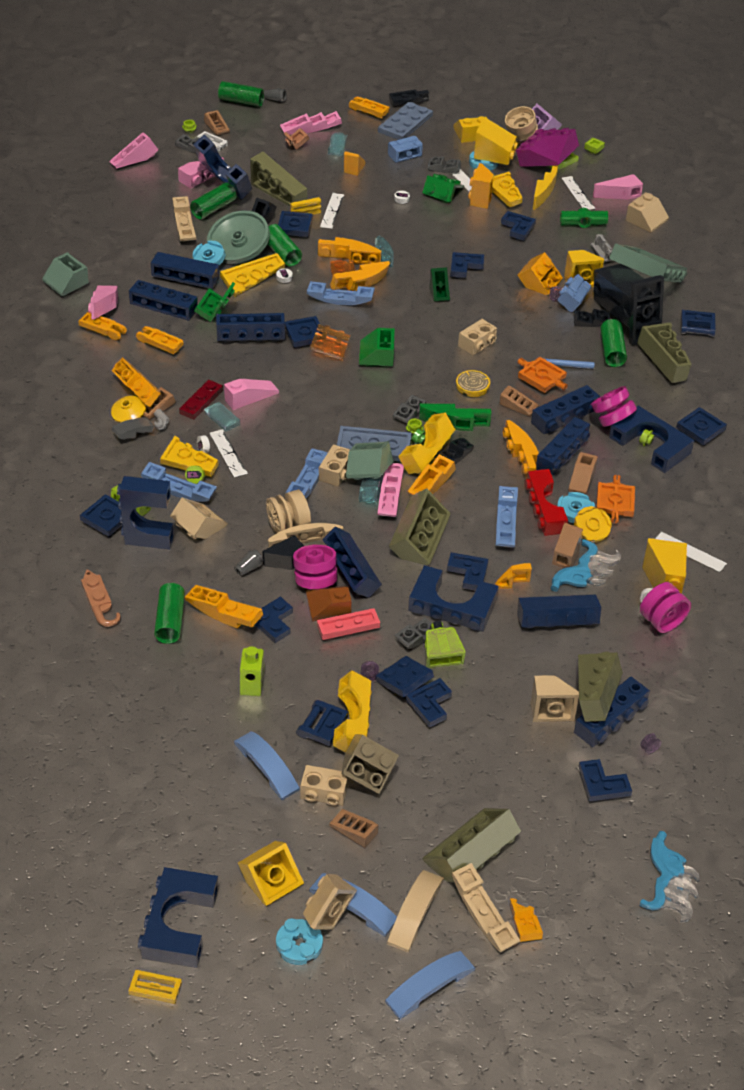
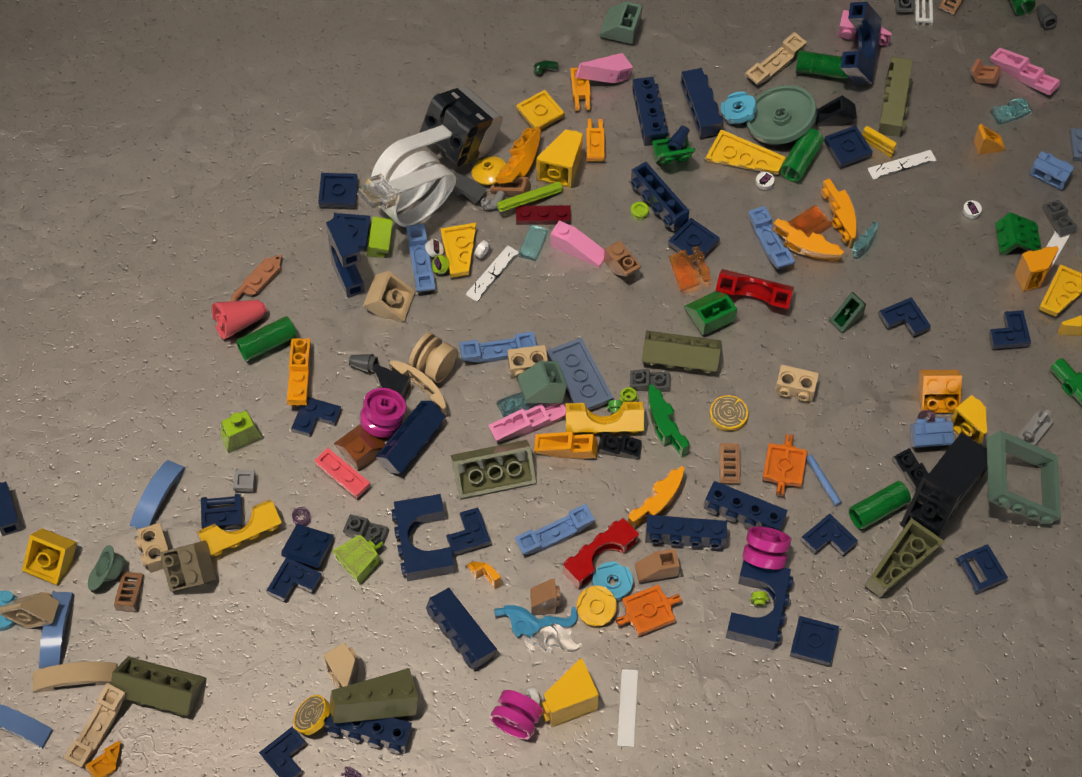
camera: 60 degrees right, 15 degrees up
none -> sand green piece [88,545,126,591]
none -> coral cone [211,300,267,339]
none -> light grey plate [233,470,255,492]
none -> tile [293,695,330,735]
none -> dark blue plate [318,173,358,208]
none -> piece [357,86,503,227]
none -> white tile [425,239,444,258]
none -> lime axle [497,182,563,212]
none -> yellow plate [516,90,565,129]
none -> dark green arm [533,60,558,74]
none -> yellow slope [536,129,583,188]
none -> medium nougat slope [604,240,641,277]
none -> lime tile [630,201,649,220]
none -> olive slope [642,330,721,373]
none -> dark blue cone [667,126,690,151]
none -> red arch [715,269,794,309]
none -> dark blue plate [801,513,858,555]

